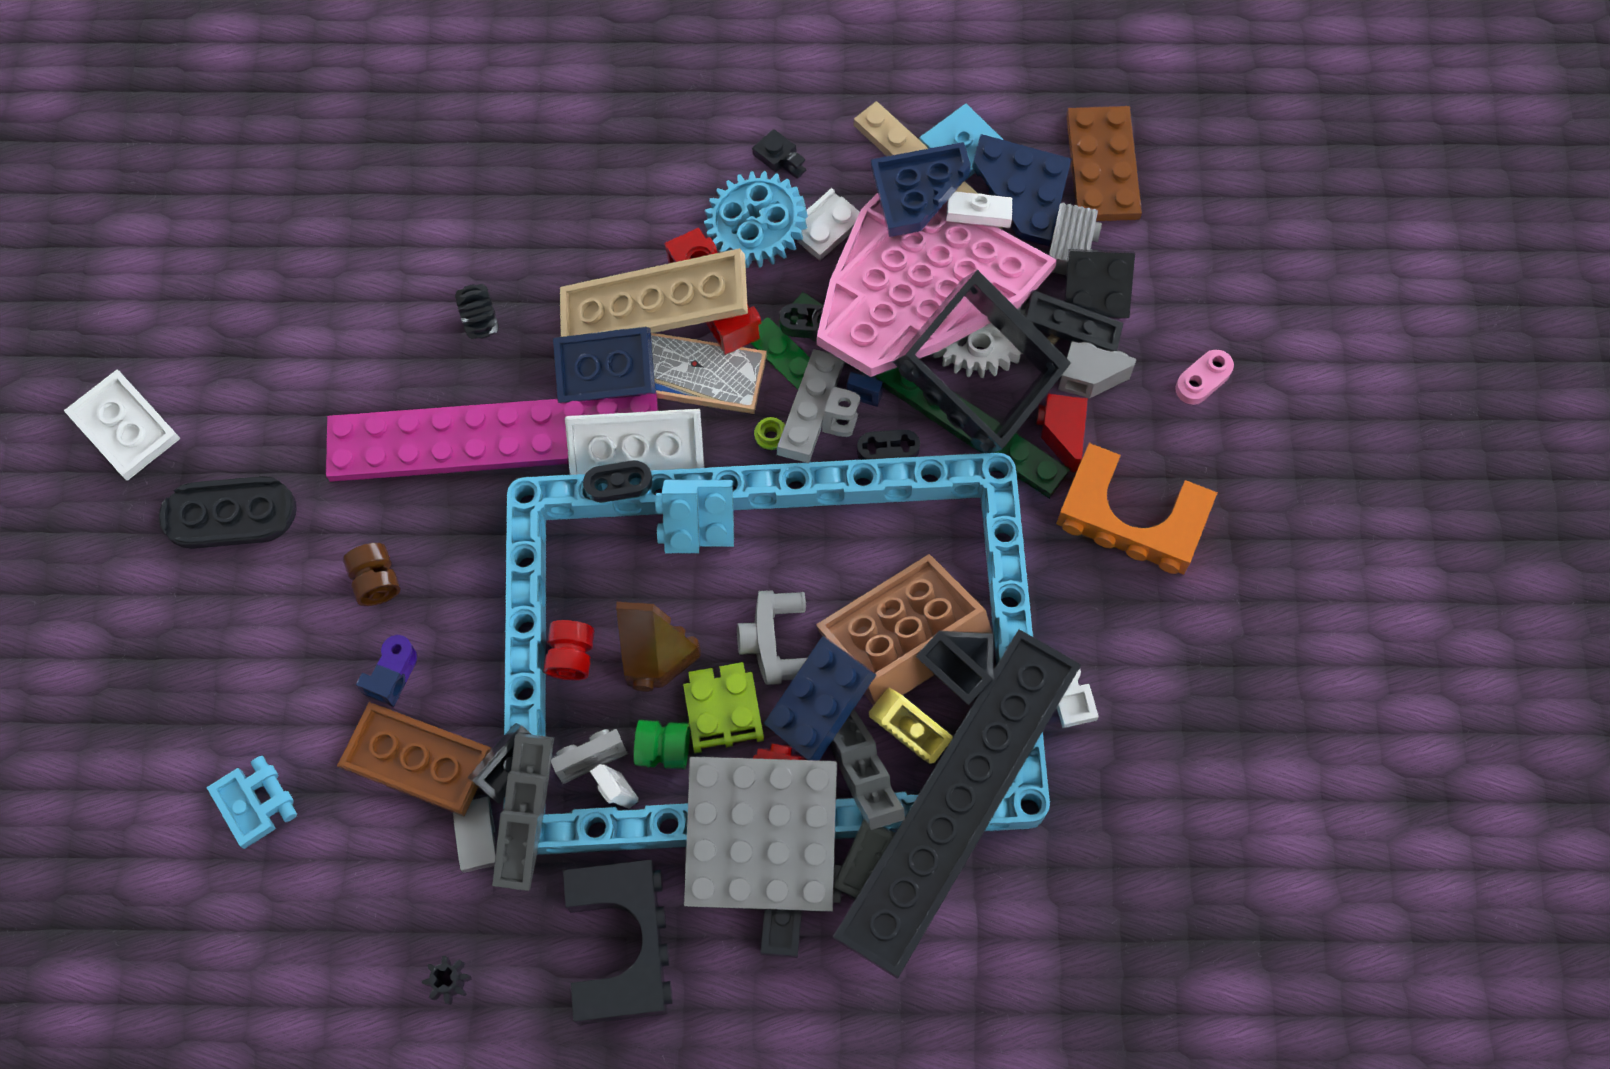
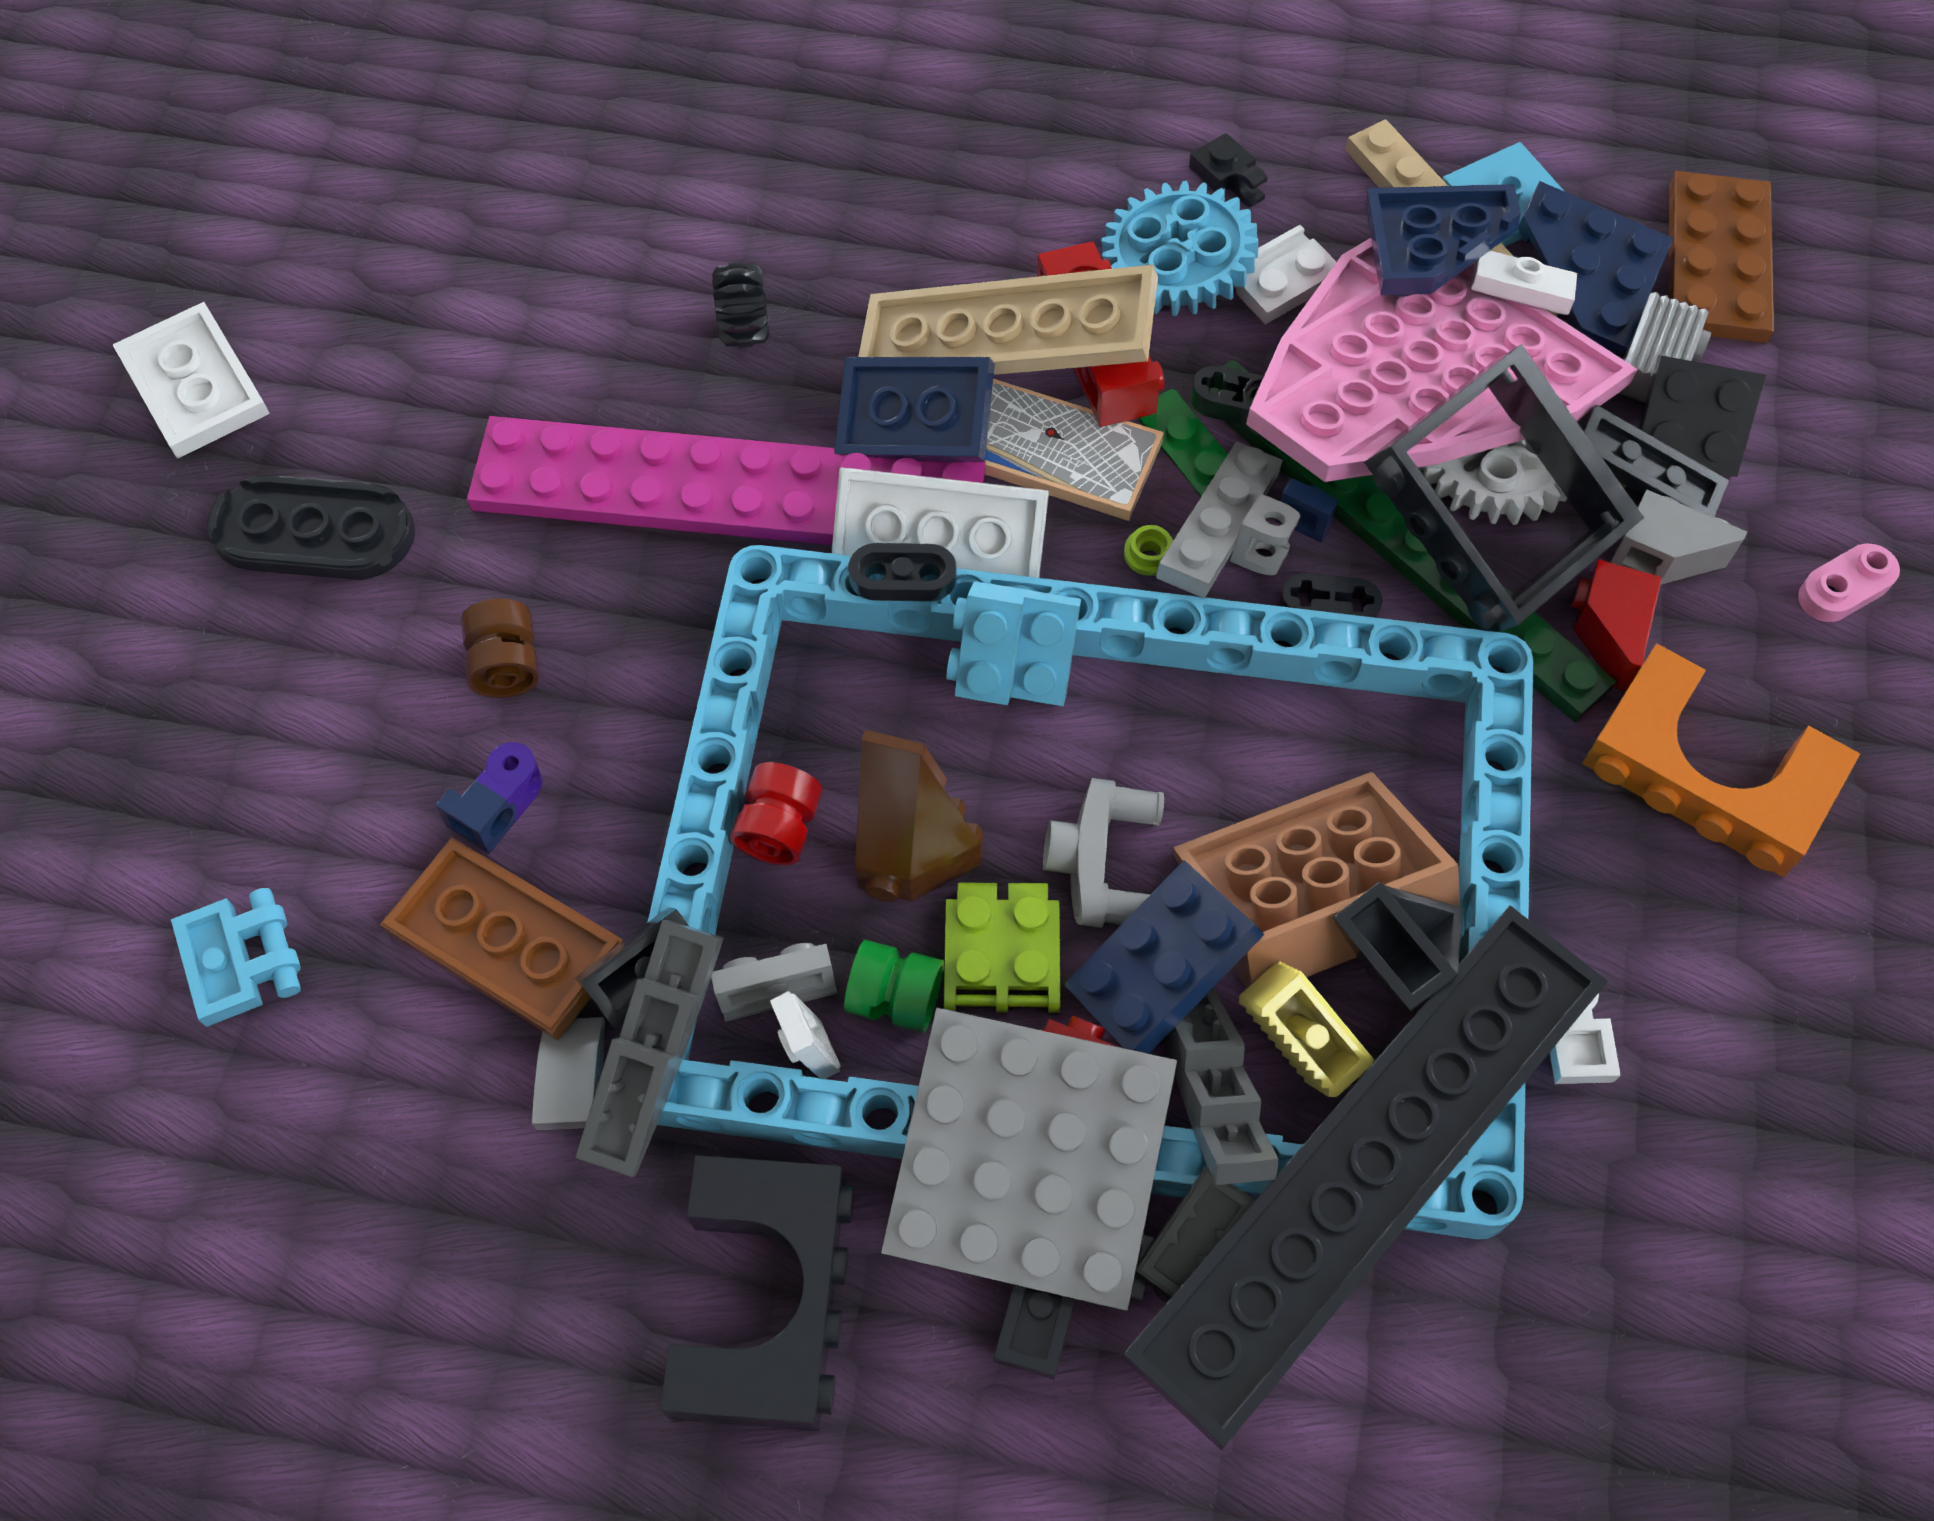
camera: 10 degrees right, 5 degrees down
black gear [422,956,472,1005] -> none

